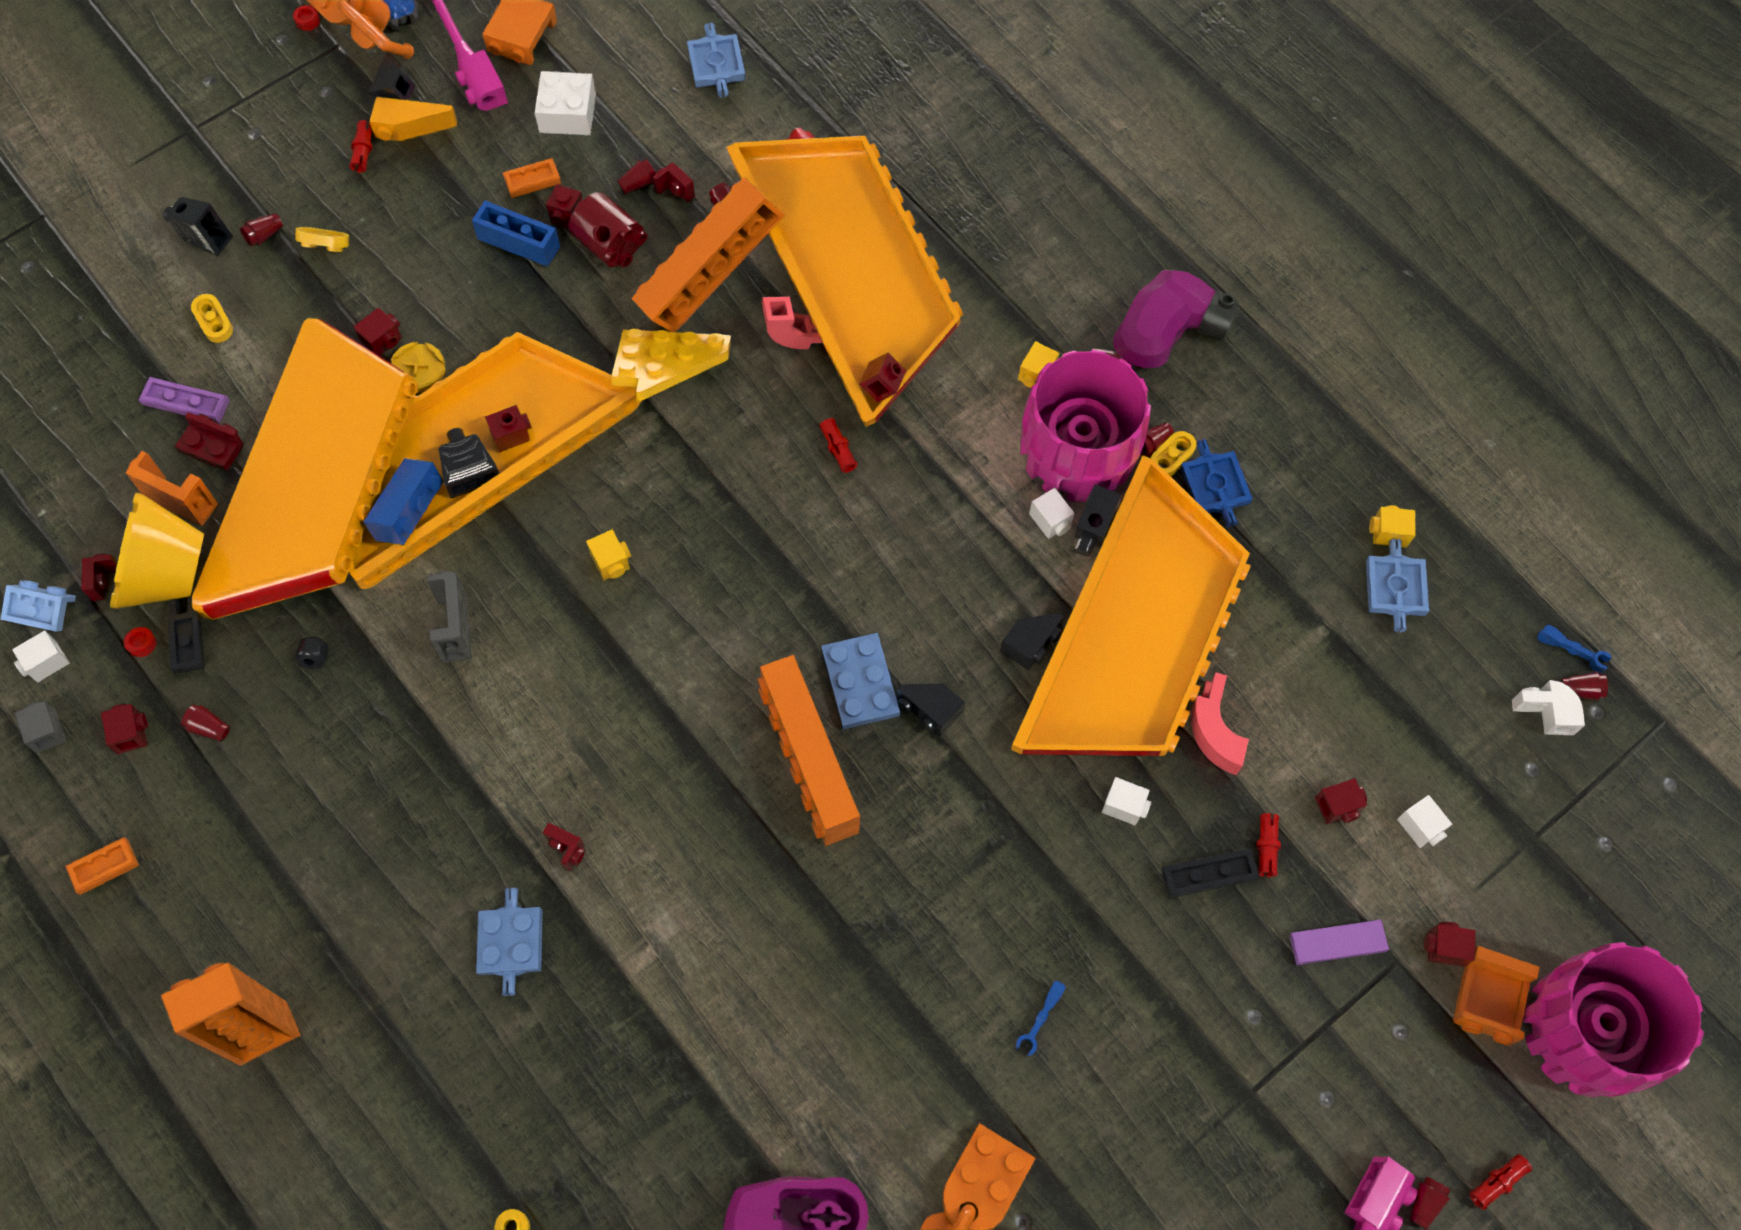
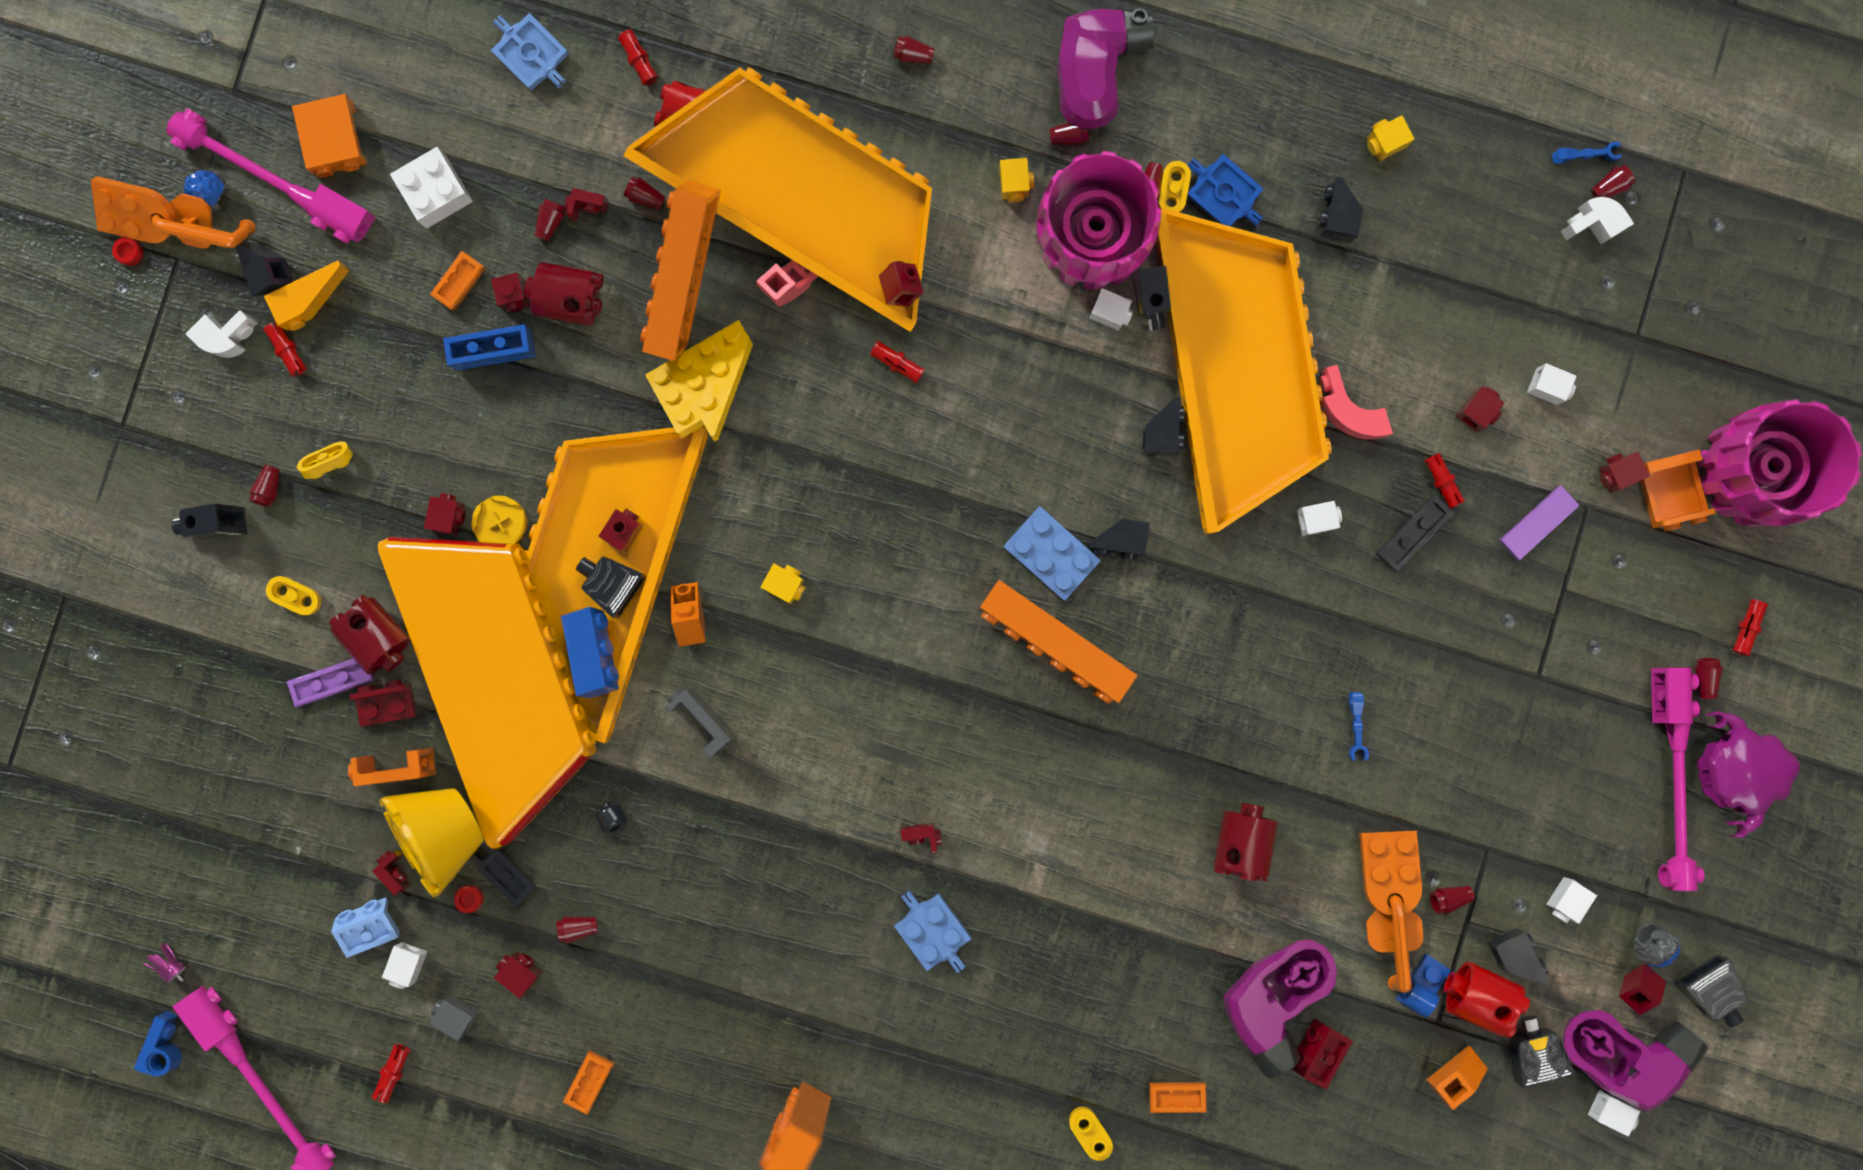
camera: 30 degrees left, 20 degrees up
medium blue plate [1366,539,1429,632] -> none
none -> white brick [186,310,258,358]
none -> dark red cylinder [329,594,411,675]
none -> red pin [618,30,658,86]
none -> orange slope [671,582,706,647]
none -> dark red cone [893,35,934,64]
none -> dark red cylinder [1213,803,1279,881]
none -> black slope [1318,177,1363,243]

